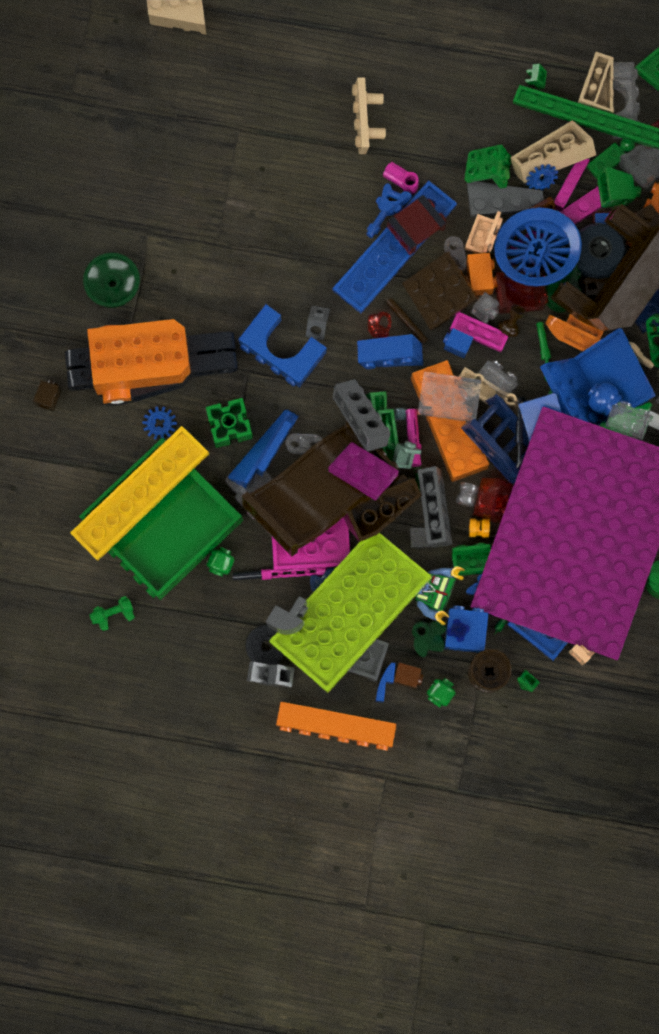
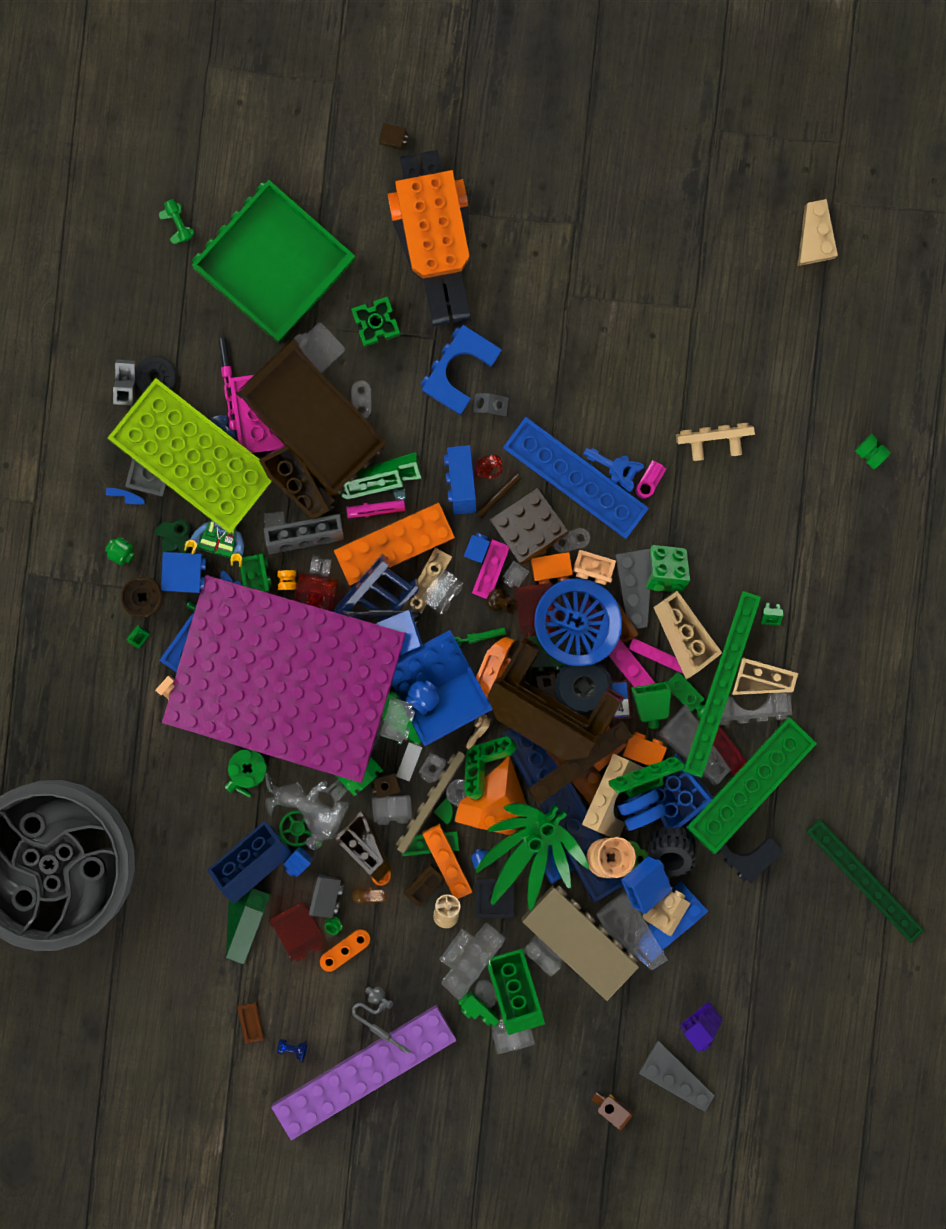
camera: 90 degrees right, 10 degrees up
yellow plate [70,426,209,561] -> none
dark green dish [83,253,140,308] -> none
blue gear [142,407,177,440] -> none
green head [206,547,235,577] -> none
blue wedge [228,410,299,489] -> none
dark grey brick [266,596,308,635] -> none
orange brick [276,702,396,751] -> none
magenta plate [328,442,399,501] -> none
dark grey brick [332,379,390,452] -> none
clear red panel [387,195,446,255] -> none
sand green bracket [392,441,421,469] -> none
reddish brown brick [394,663,424,689] -> none
clear brick [417,372,481,422] -> none
clear blue plate [447,619,470,642] -> none
blue gear [526,164,558,191] -> none

